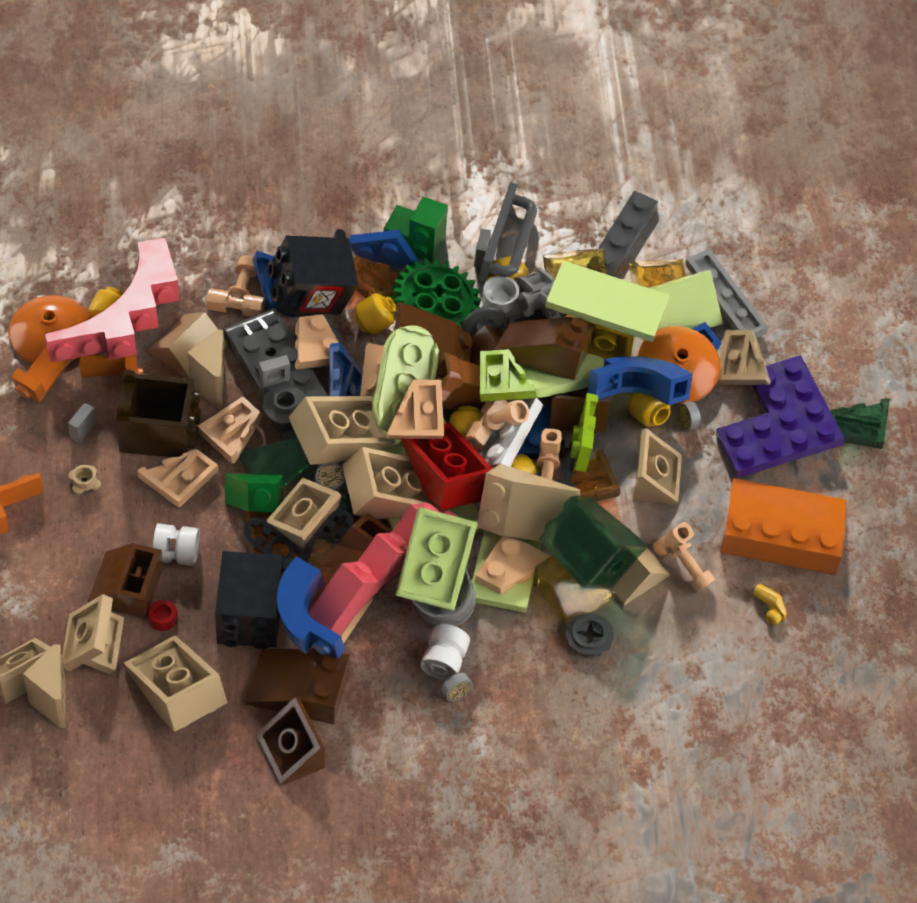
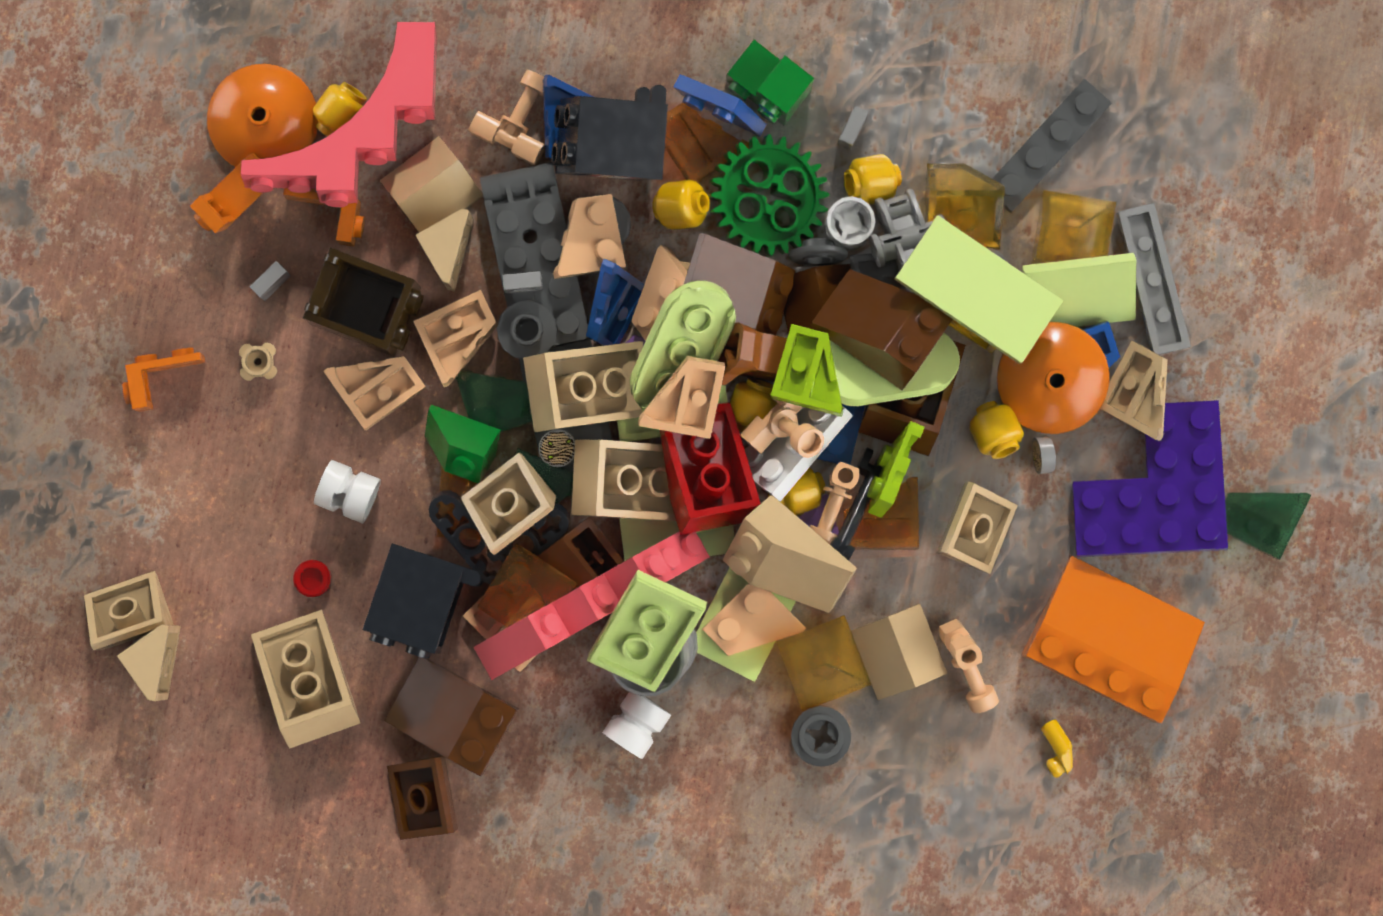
camera: 15 degrees right, 30 degrees up
tan bracket [62,594,124,675] -> none
reddish brown slope [88,543,163,618] -> none
blue arch [277,556,345,659] -> none
tile [441,673,473,702] -> none
dark grey piece [478,182,537,282] -> none
clear green slope [539,496,648,589] -> none
blue arch [588,356,692,405] -> none

